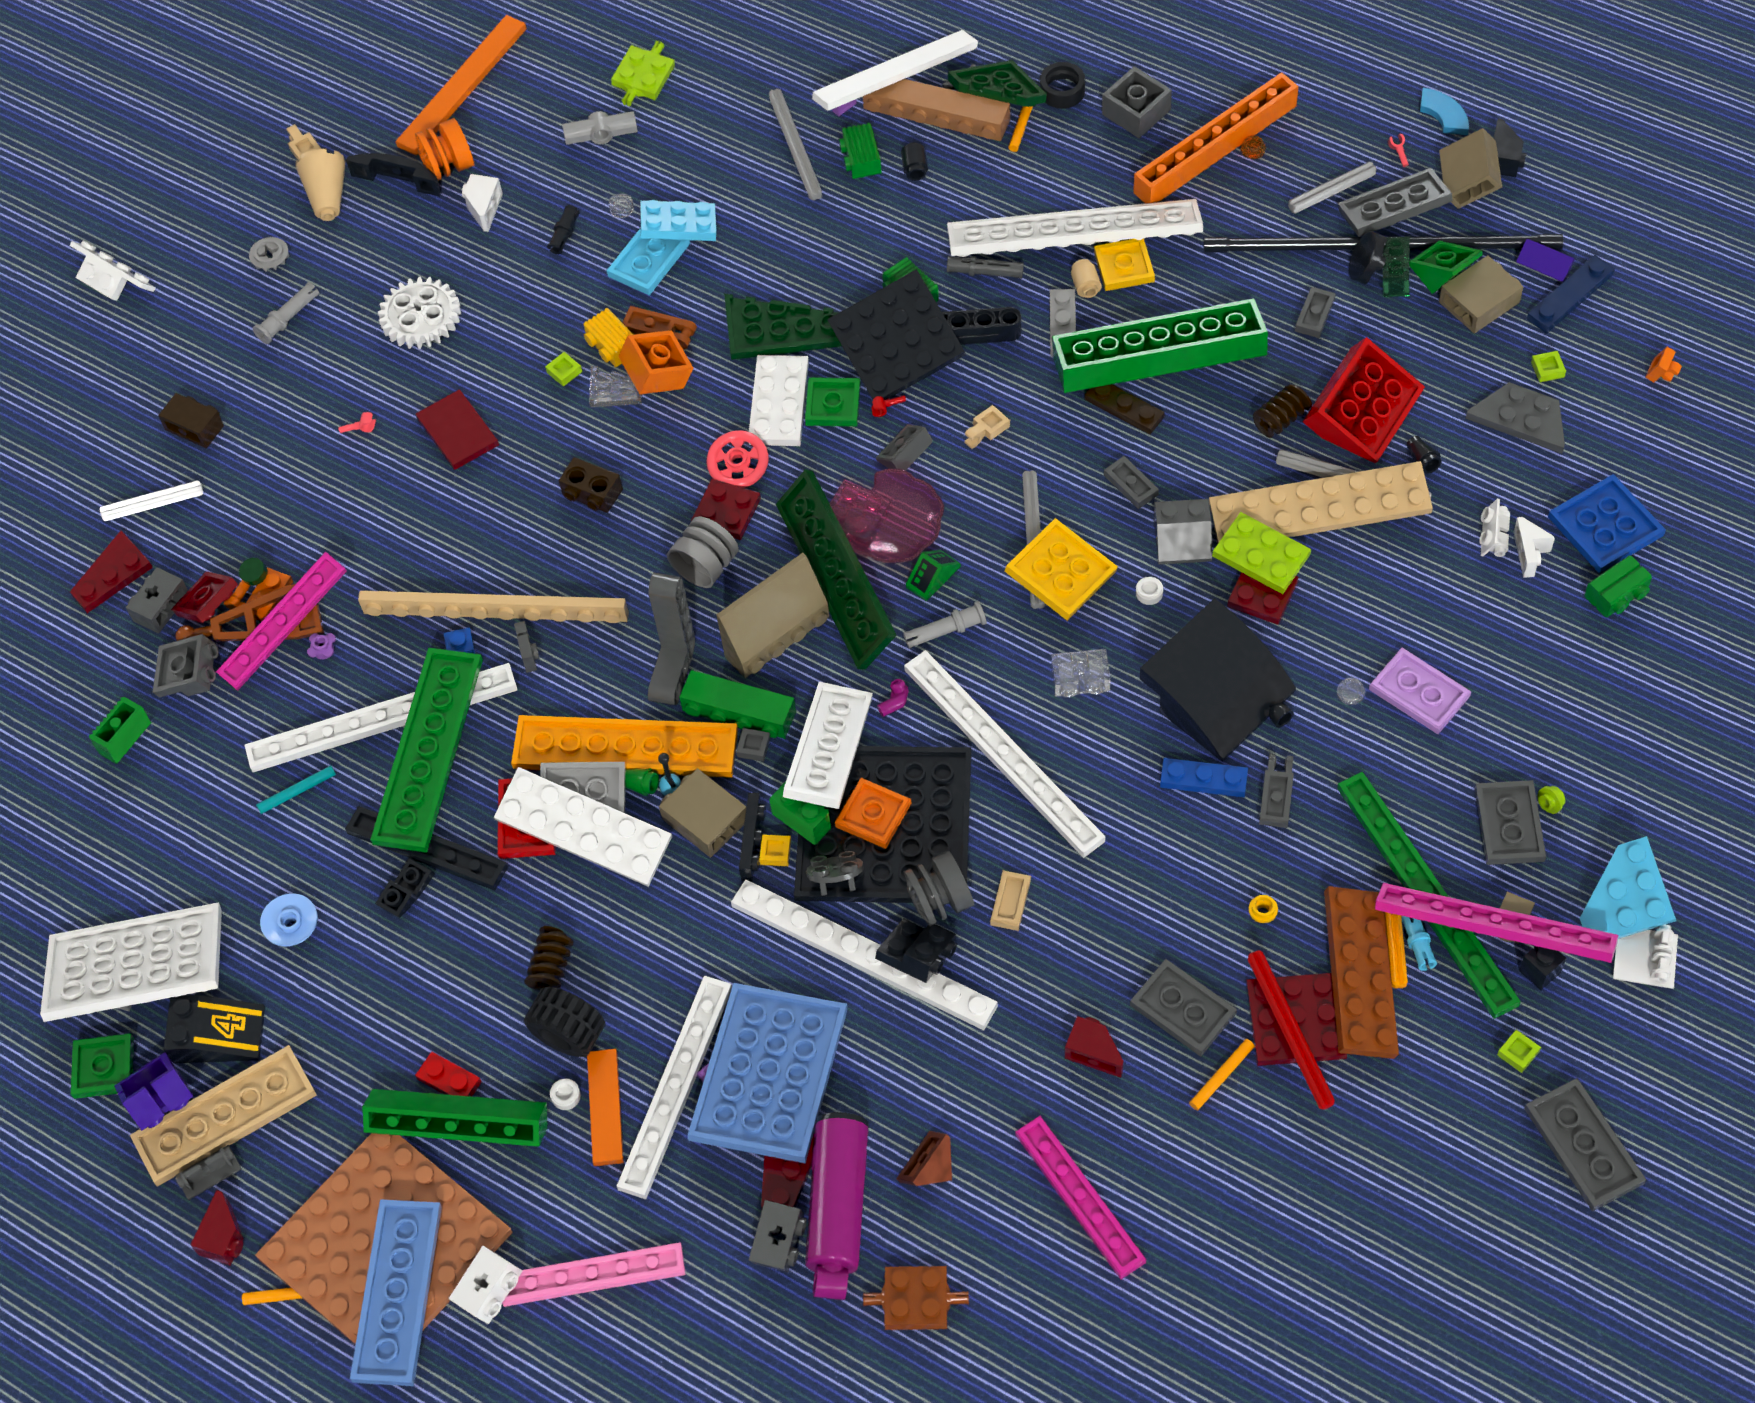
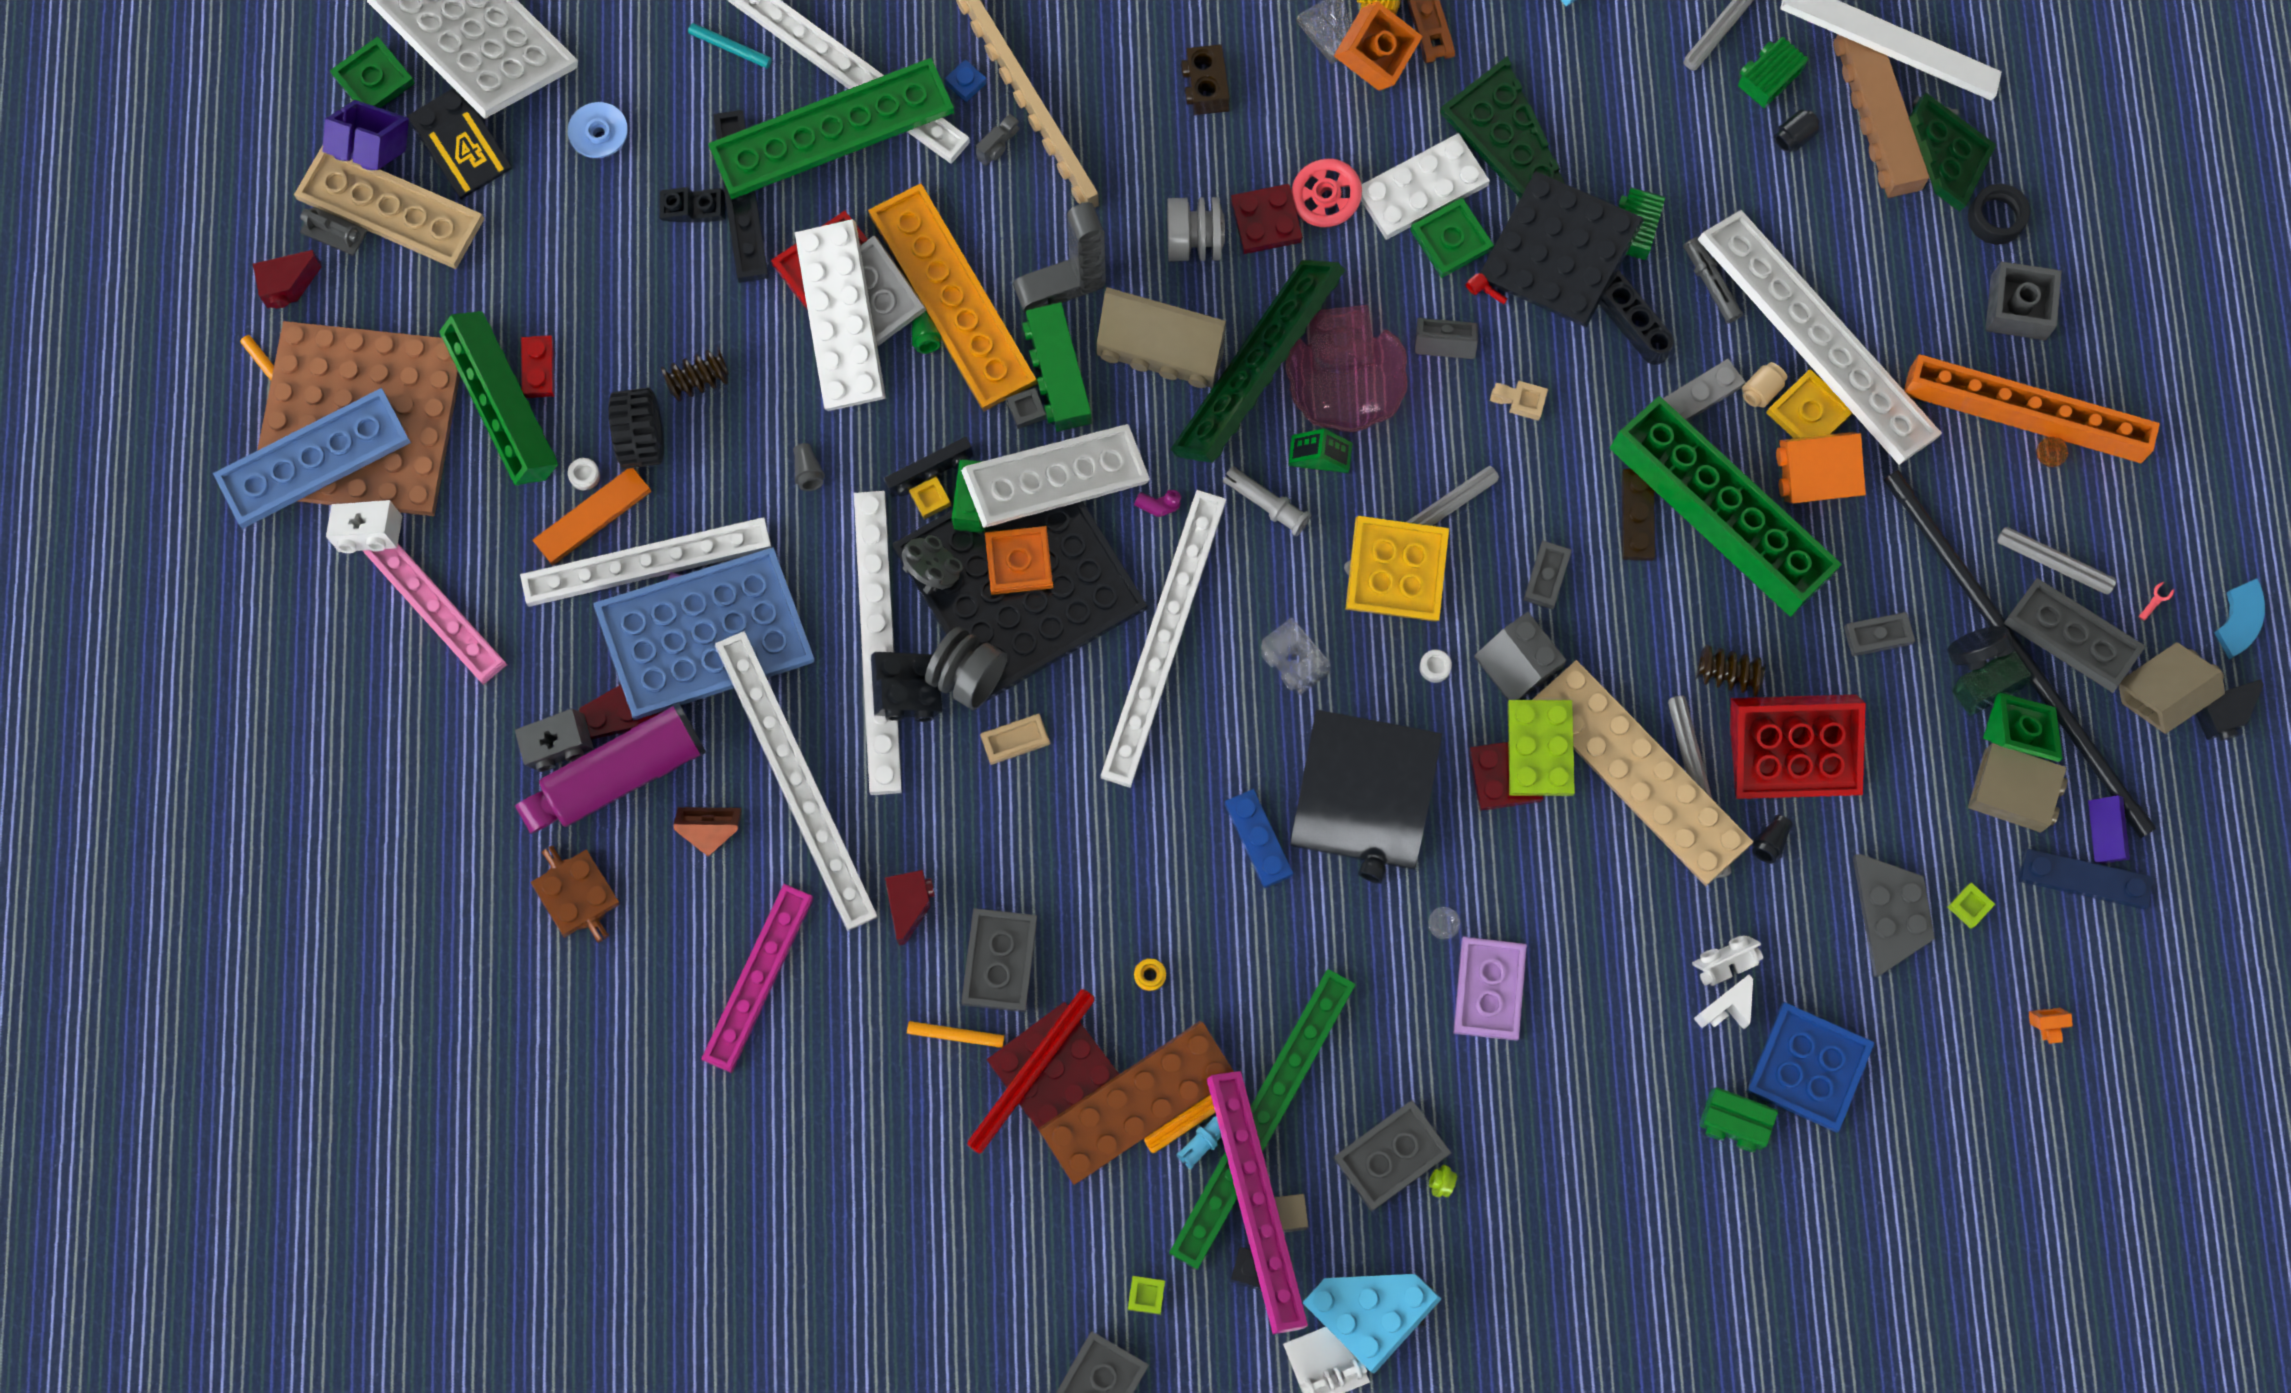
camera: 50 degrees right, 15 degrees up
hinge [658,753,681,796] -> none
dark tan brick [659,768,746,858] -> none
light orange bar [1009,106,1032,152] -> none
dark grey hinge [1259,753,1294,828] -> none
none -> white plate [715,631,877,931]
none -> dark grey cone [793,443,825,491]
none -> orange brick [1776,432,1866,504]

